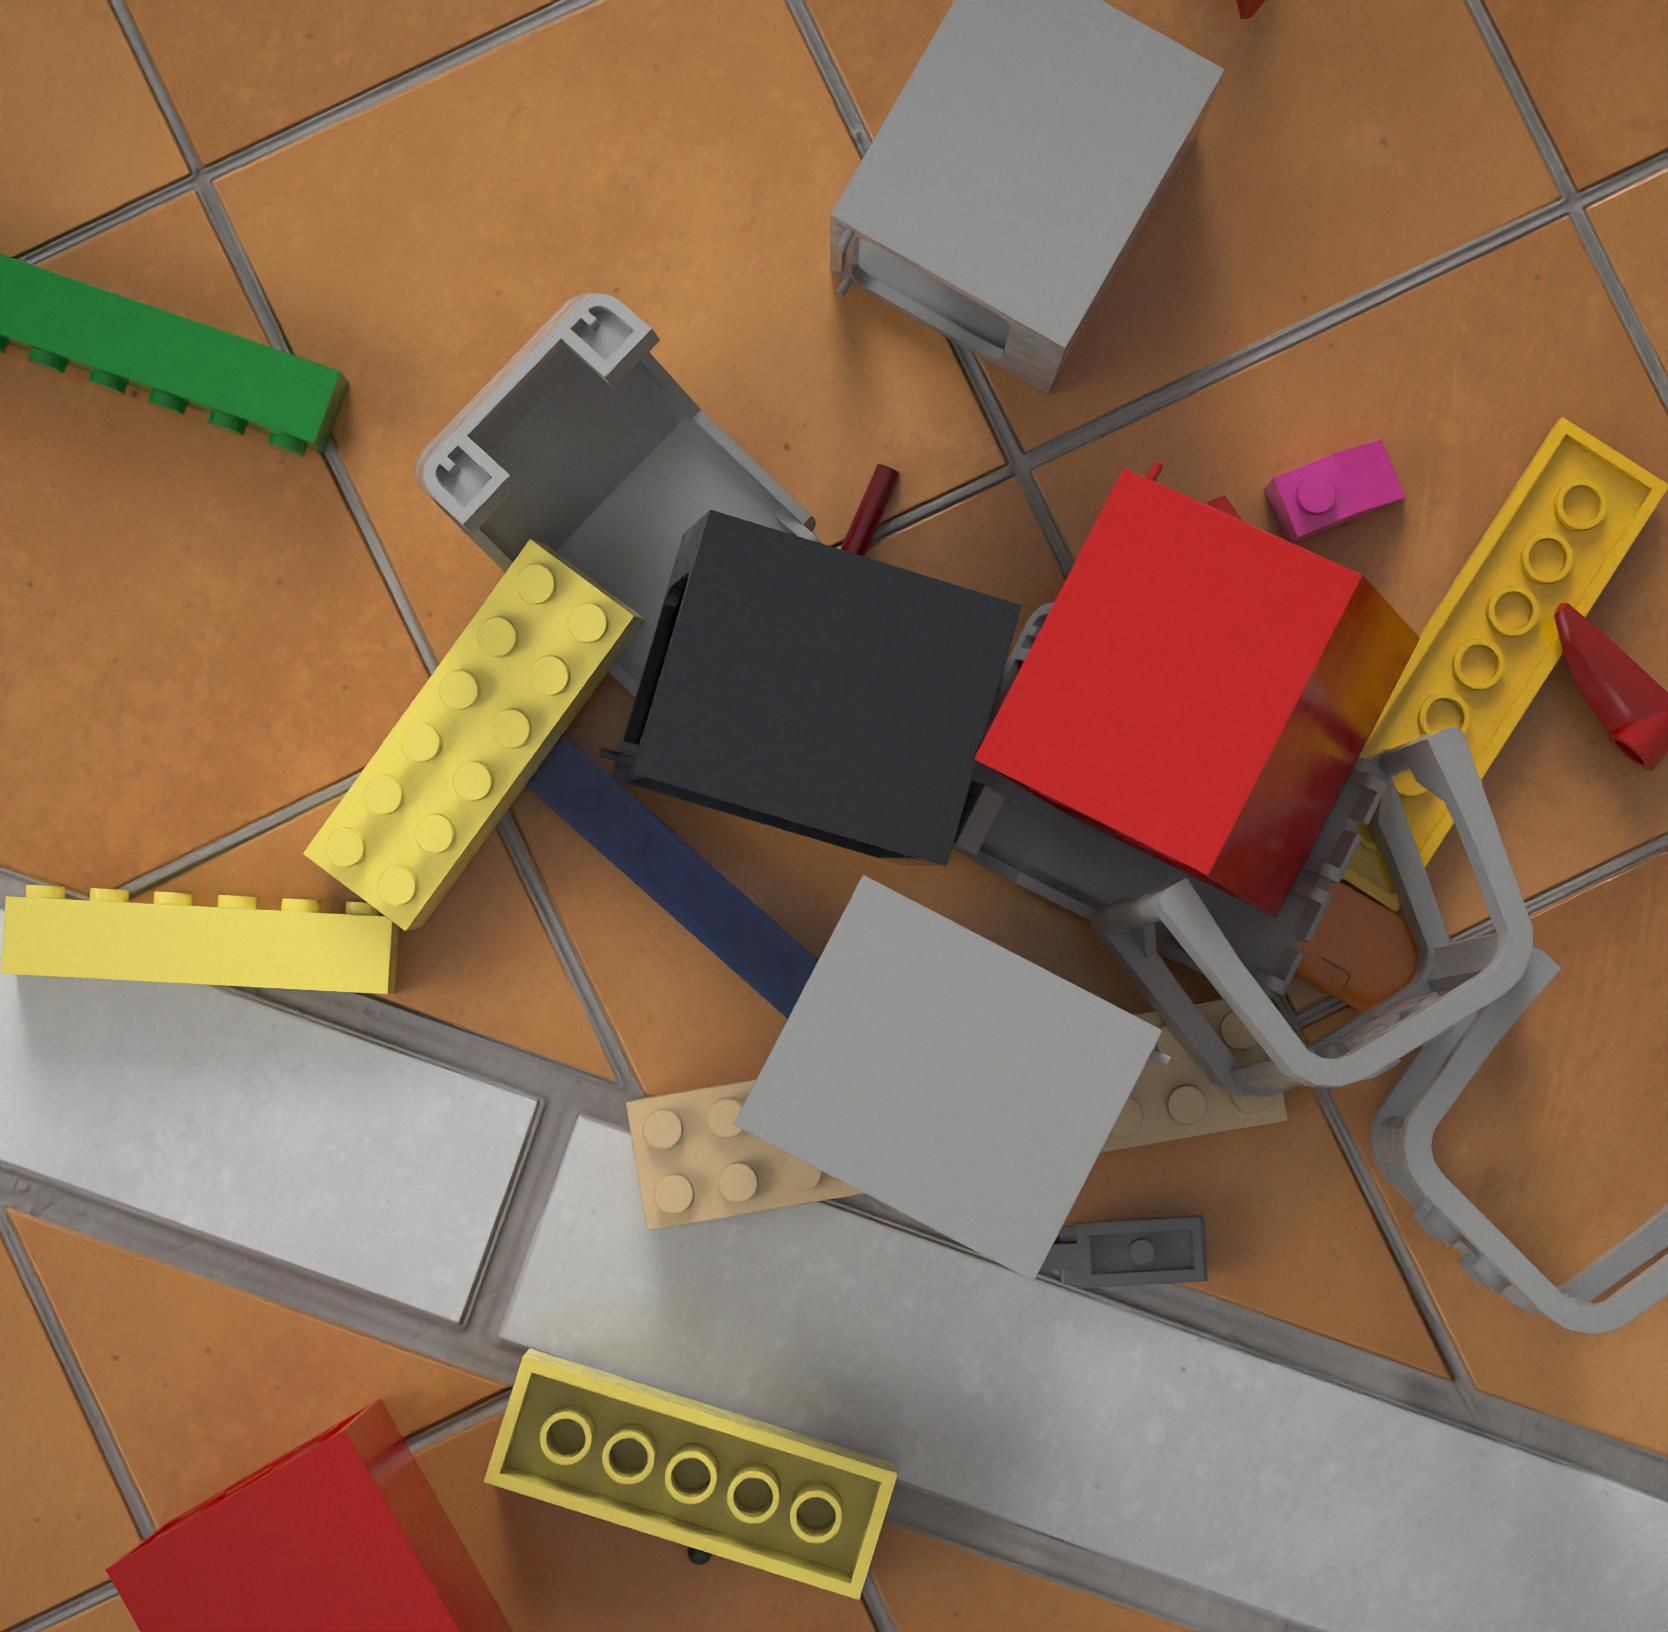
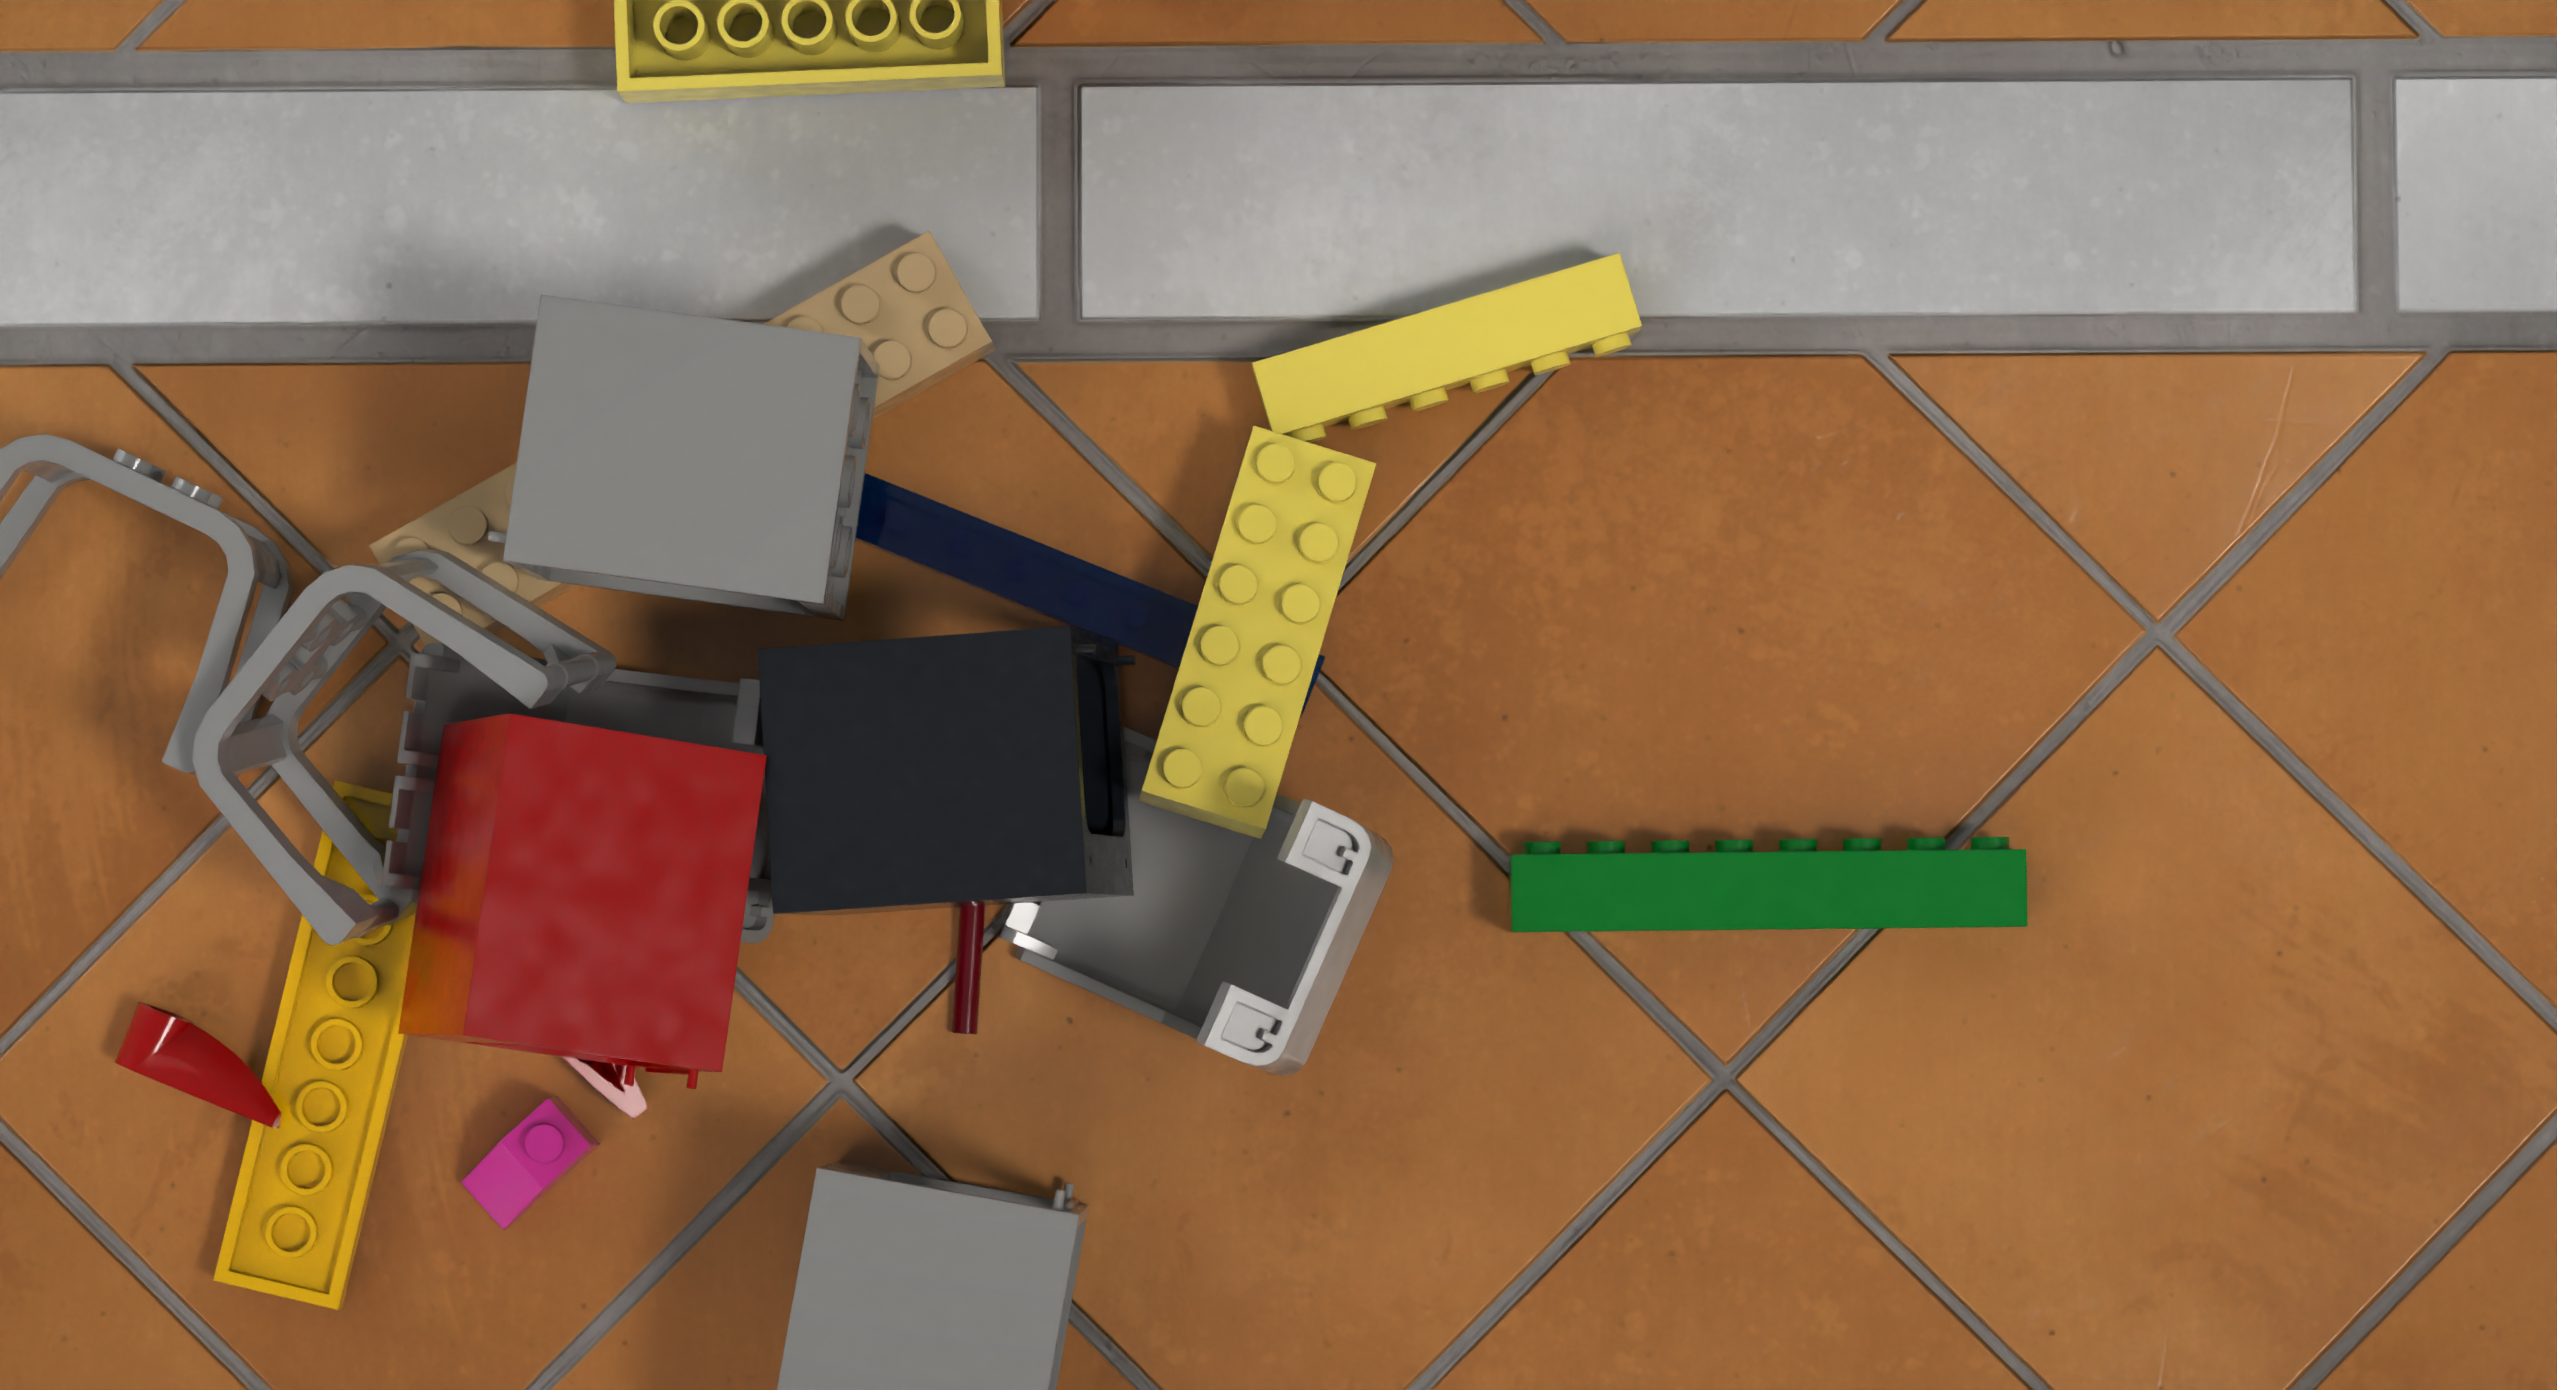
camera: 165 degrees right, 0 degrees up
dark grey hinge [1039,1215,1208,1288] -> none
orange piece [1295,881,1418,1012] -> none

